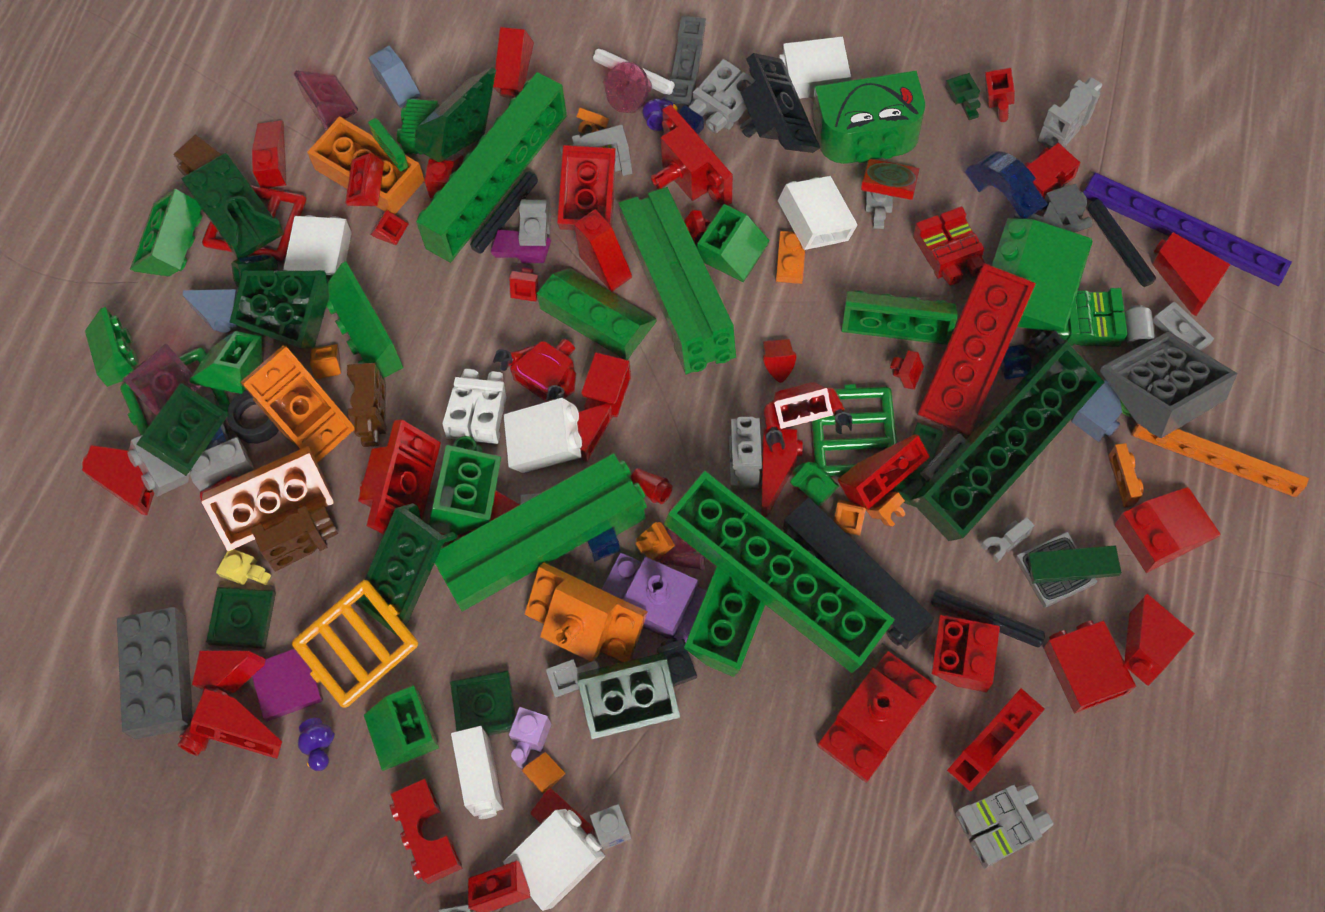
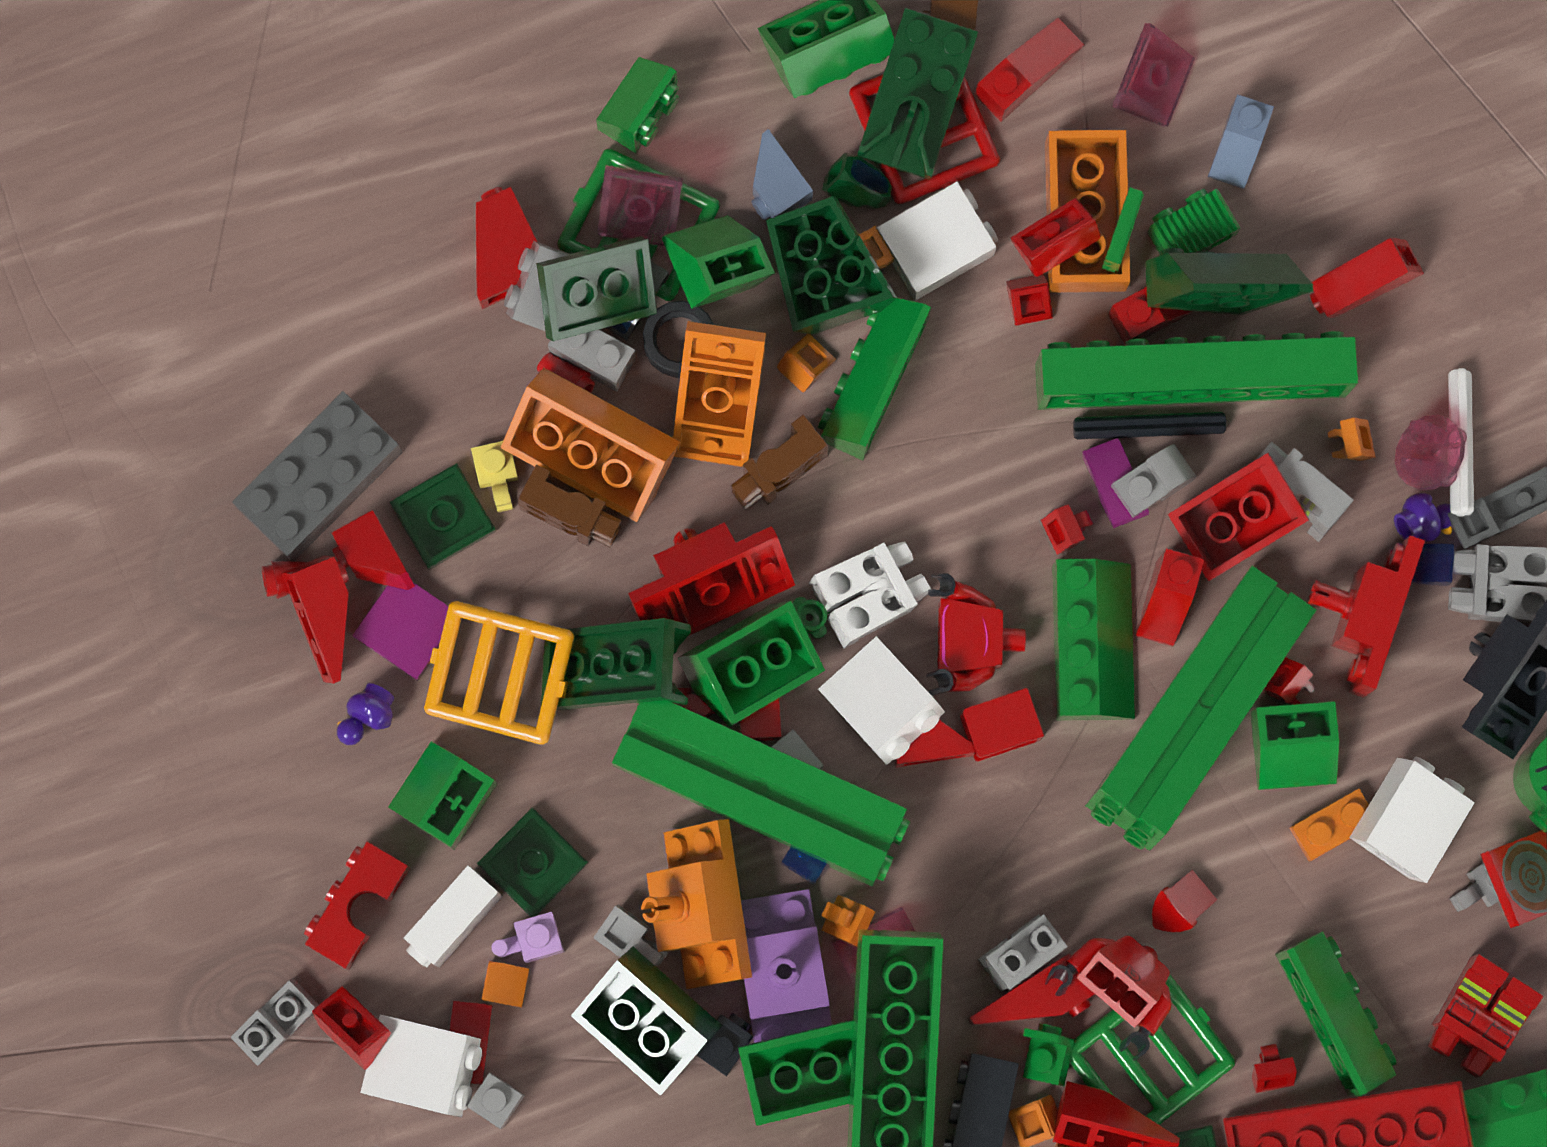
camera: 45 degrees right, 15 degrees up
red cone [630,468,673,504] -> none

